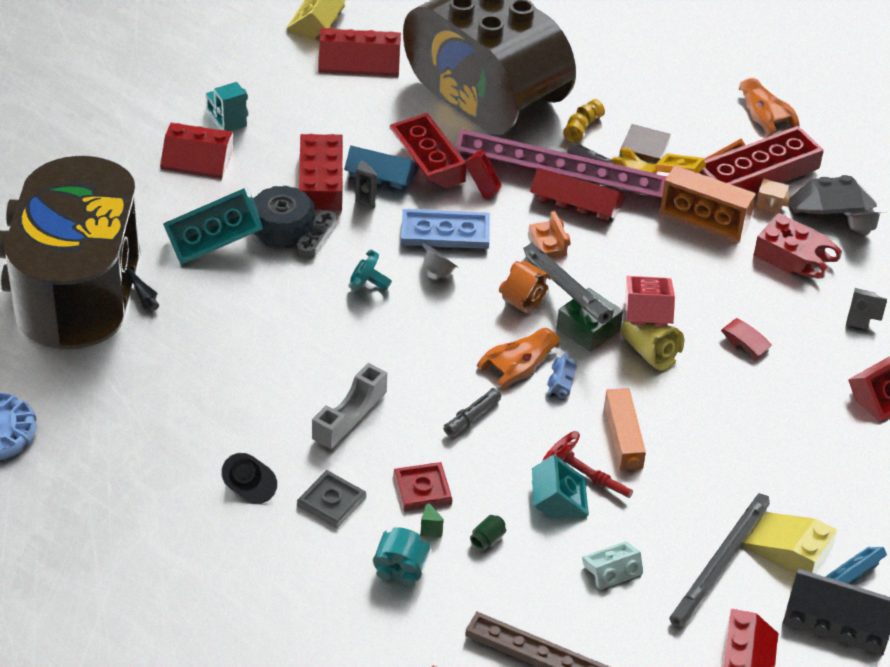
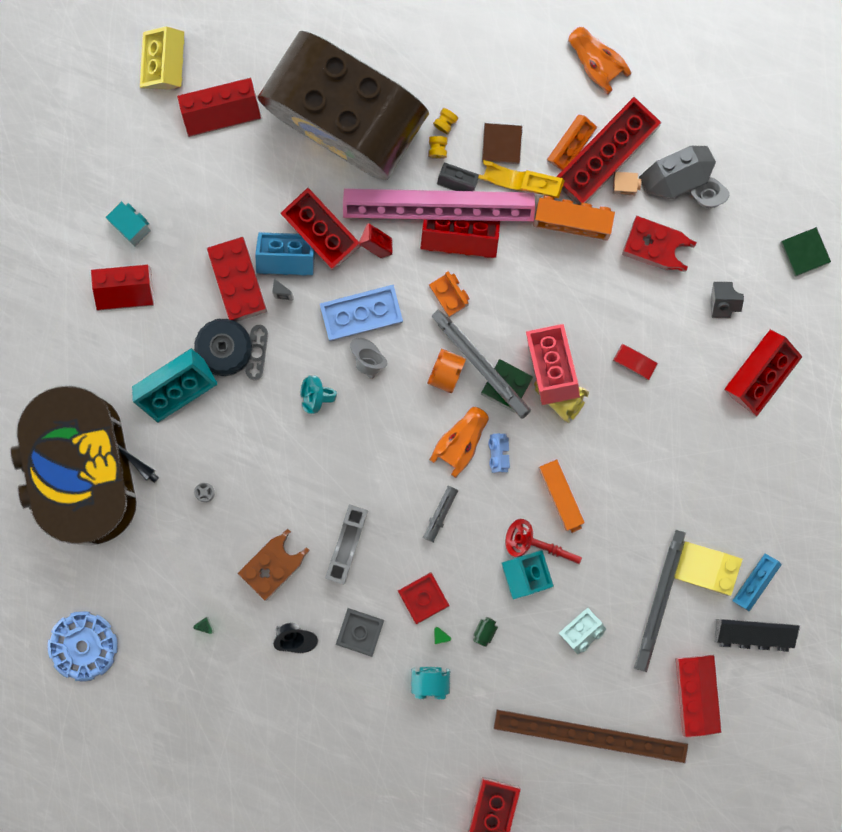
camera: 15 degrees left, 40 degrees up
none -> clear green slope [193,617,214,634]
none -> light grey wheel [194,483,215,502]
none -> dark orange brick [237,529,310,601]

